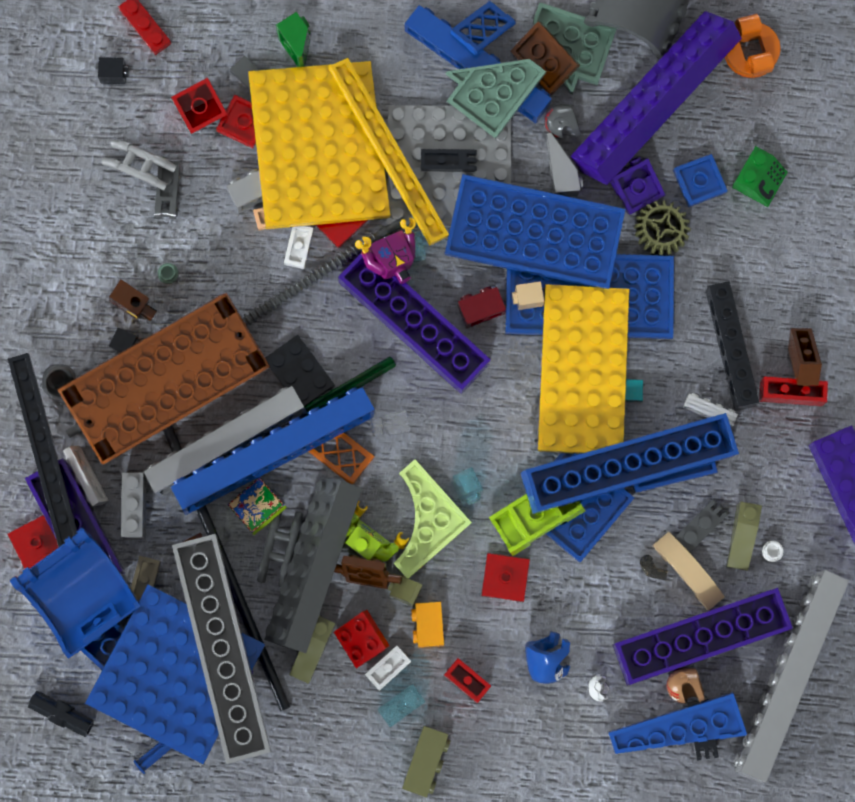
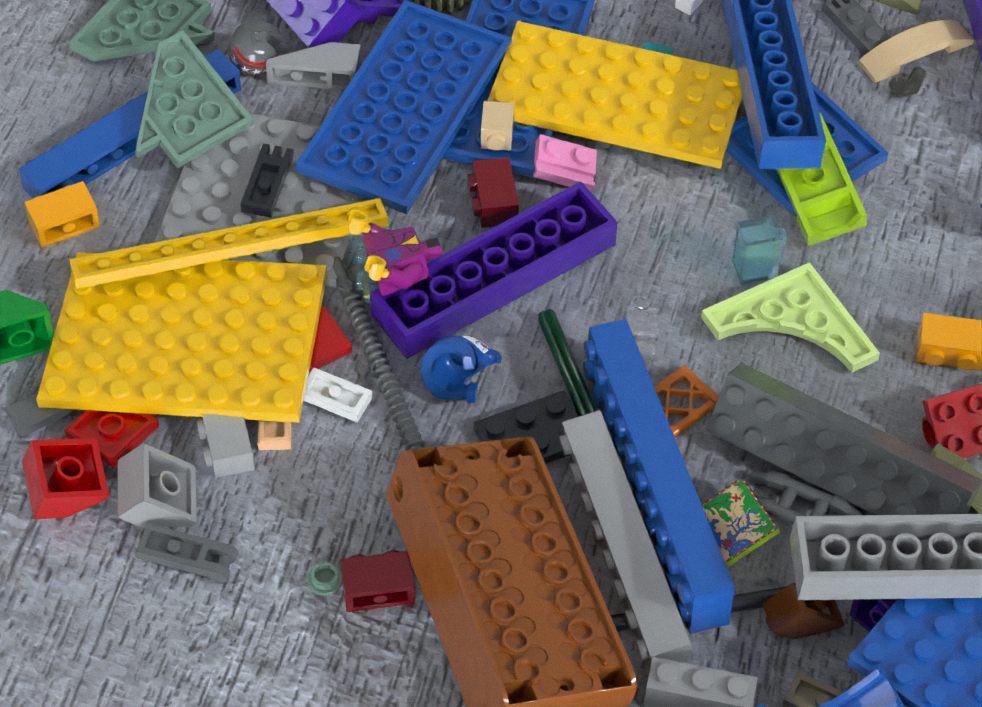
camera: 75 degrees left, 25 degrees down
light grey piece [102,139,177,190] -> none
reddish brown torso [109,279,157,321] -> none
black tile [109,328,138,352] -> none
reddish brown plate [334,555,402,589] -> none
lime torso [345,501,409,562] -> none
olive slope [388,576,422,607] -> none
blue window [450,1,516,55] -> none
red plate [481,553,530,602] -> none
reddish brown plate [511,21,580,95] -> none
none -> light orange brick [24,181,100,248]
none -> light grey slope [118,443,197,528]
none -> dark red brick [340,550,415,612]
none -> blue piece [421,335,502,403]
none -> bright pink plate [533,134,597,192]

